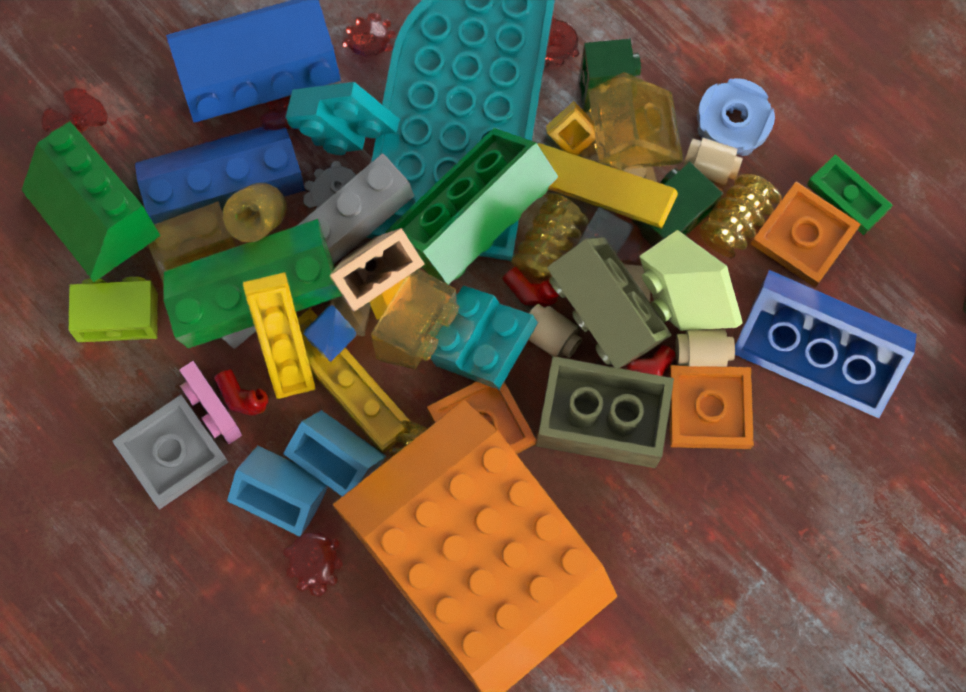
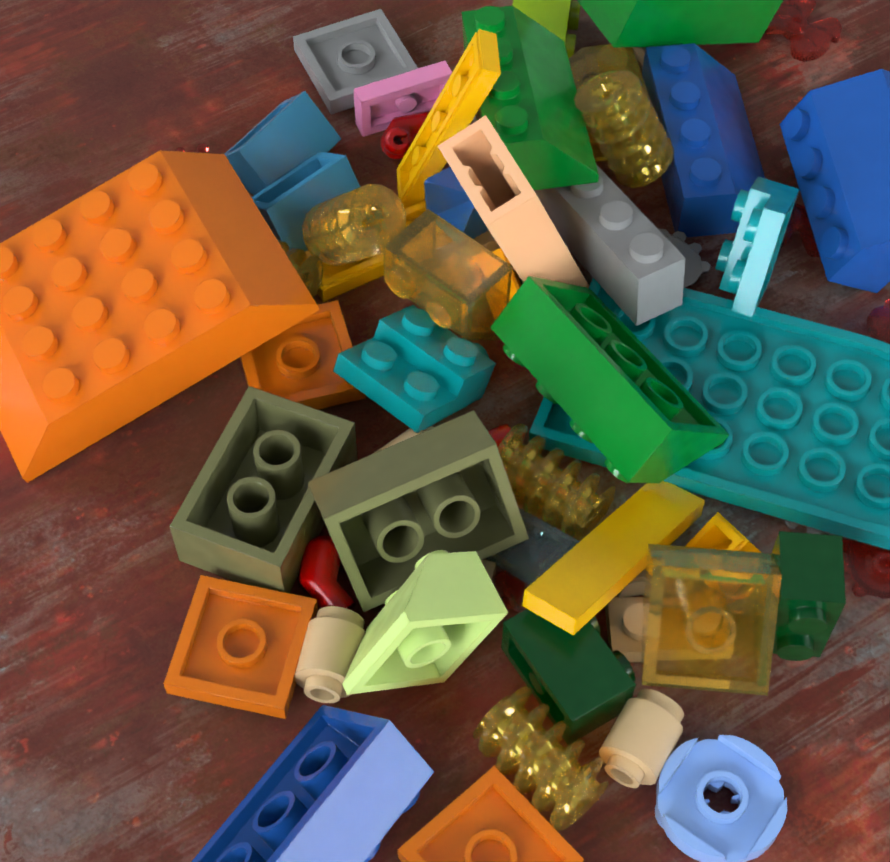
camera: 105 degrees right, 15 degrees down
none -> clear yellow piece [302,184,406,266]

